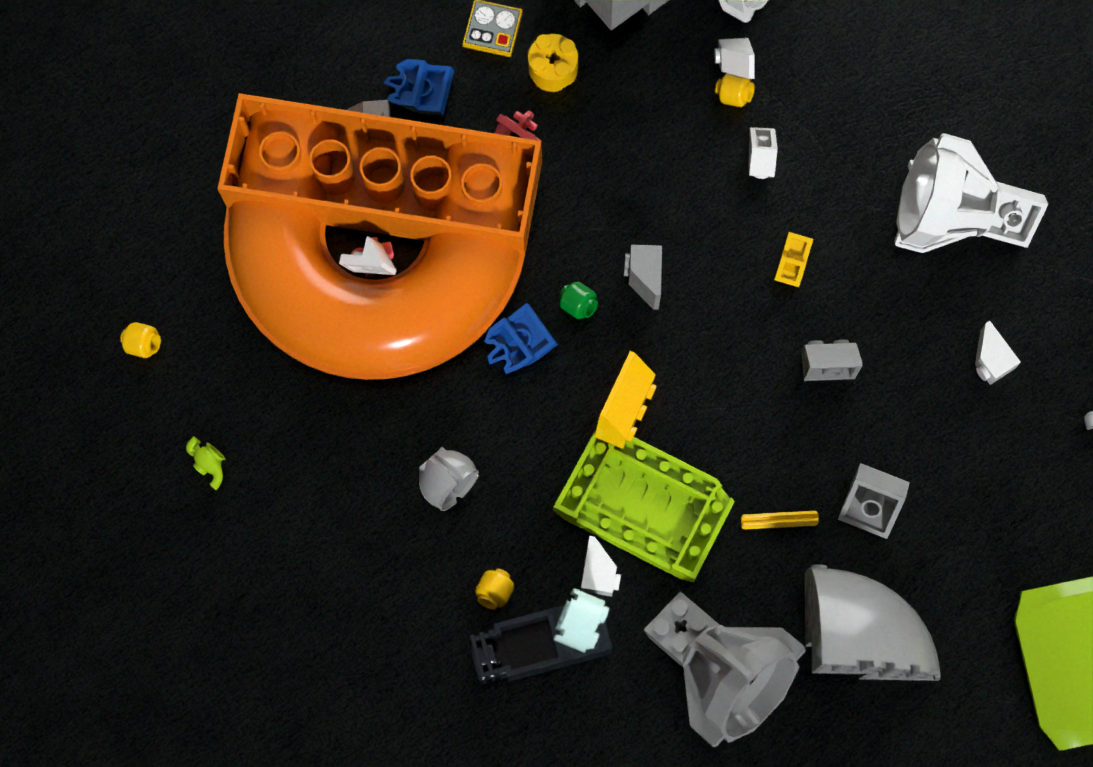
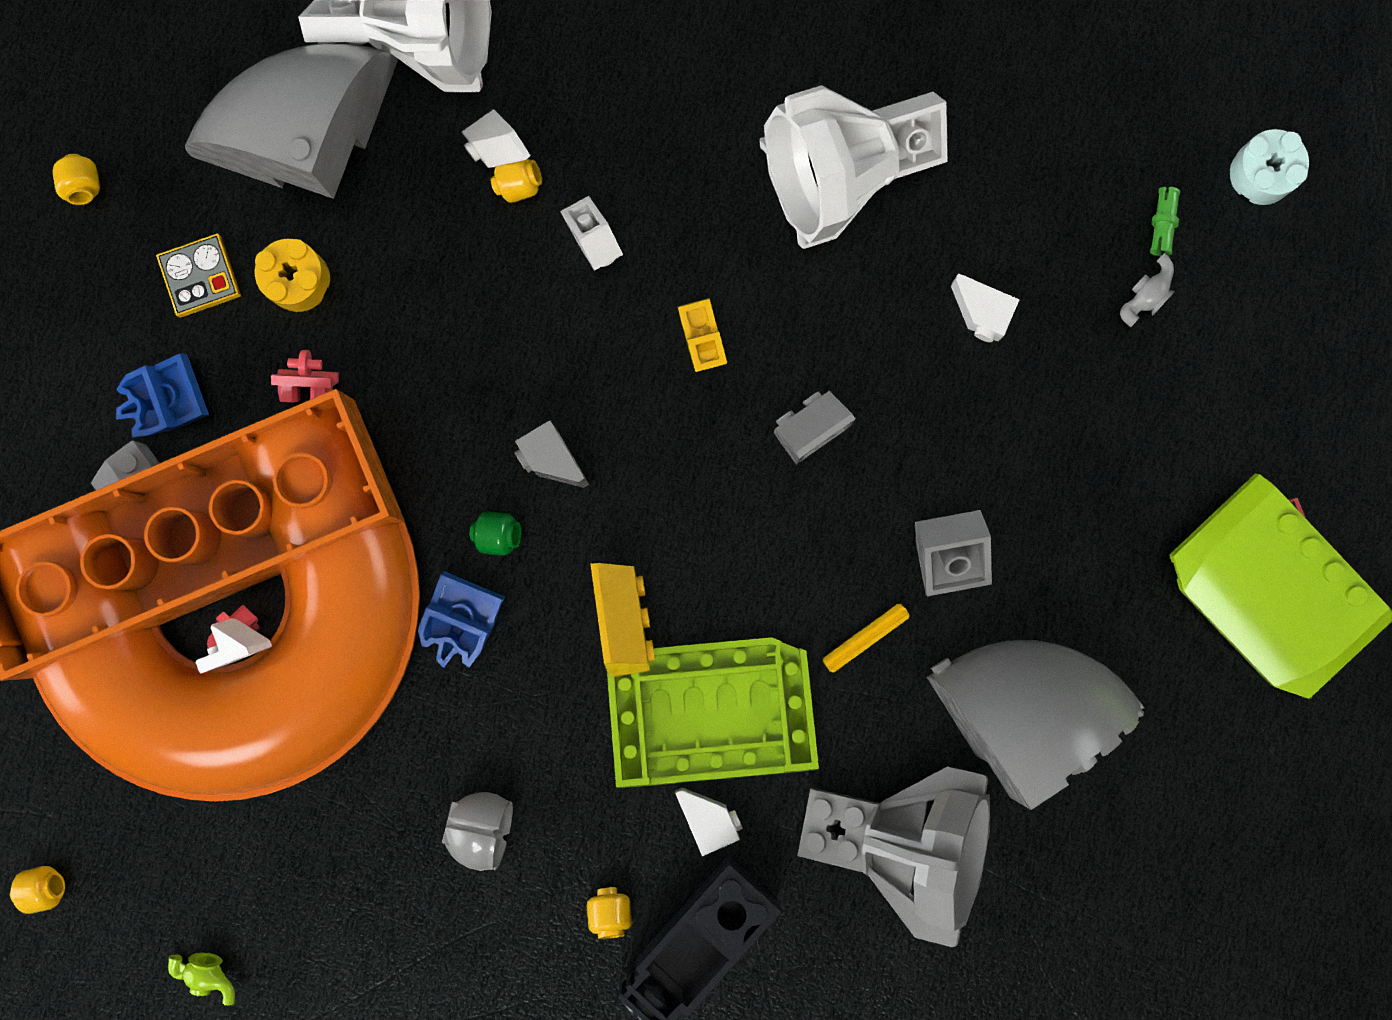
camera: 30 degrees left, 10 degrees up
light aqua brick [553,589,609,652] -> none

